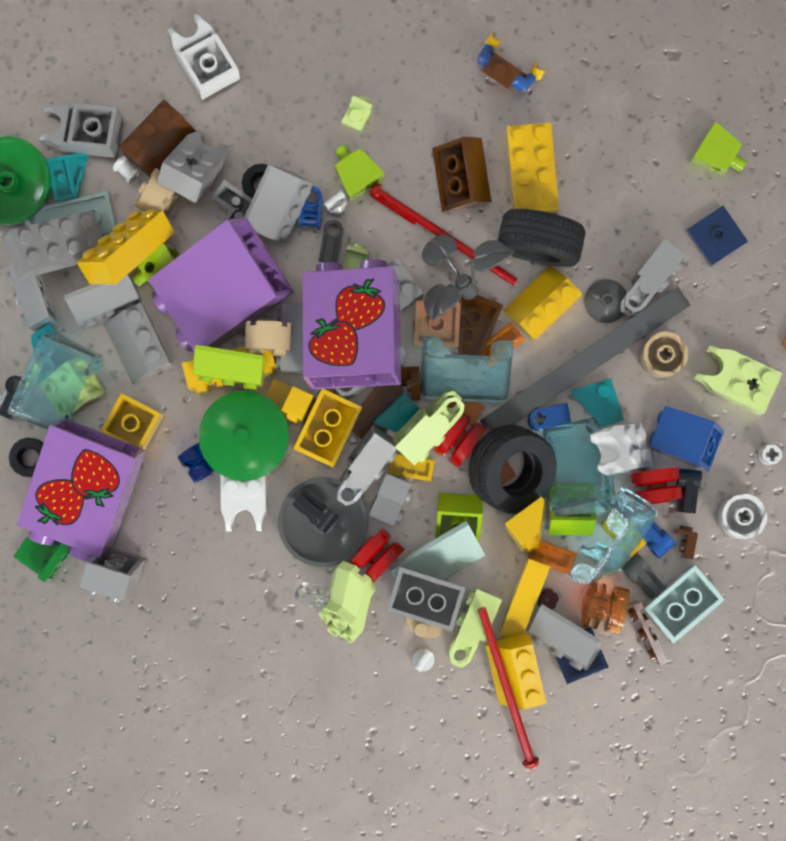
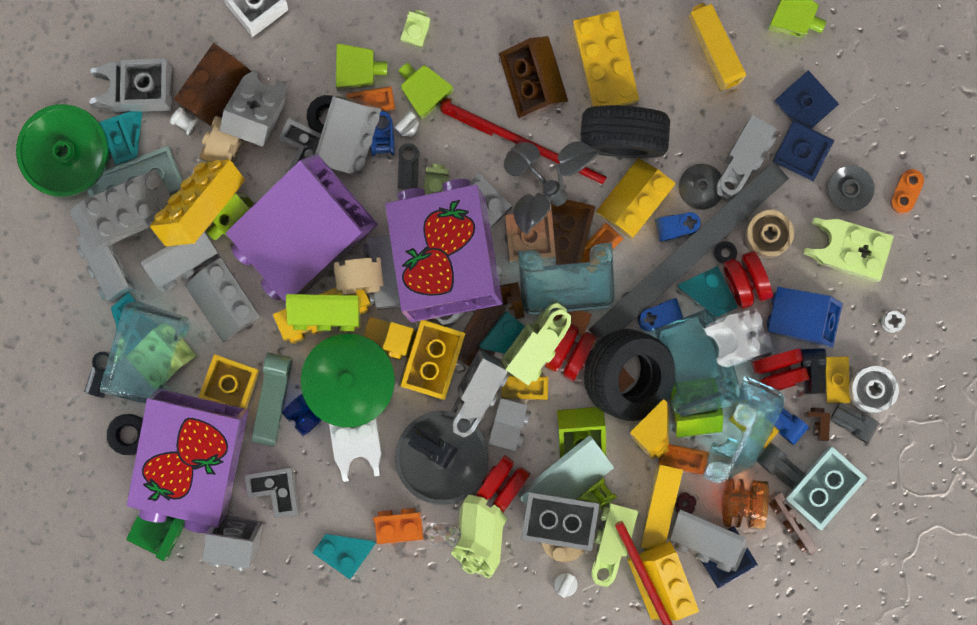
camera: 10 degrees left, 0 degrees up
none -> light grey brick [244,468,300,518]
none -> sand green beam [252,352,293,447]
none -> teal wing [313,534,376,580]
none -> lime torso [336,44,388,91]
none -> orange plate [346,86,395,112]
none -> orange bracket [373,508,424,544]
none -> lime piece [575,478,617,509]
none -> blue piece [654,212,701,242]
none -> yellow slope [689,3,747,92]
none -> black plate [714,241,737,264]
none -> red wheel [723,250,773,310]
none -> dark blue plate [772,120,835,182]
none -> yellow plate [825,356,850,403]
none -> dark grey dish [828,165,874,212]
none -> dark grey piece [830,403,880,444]

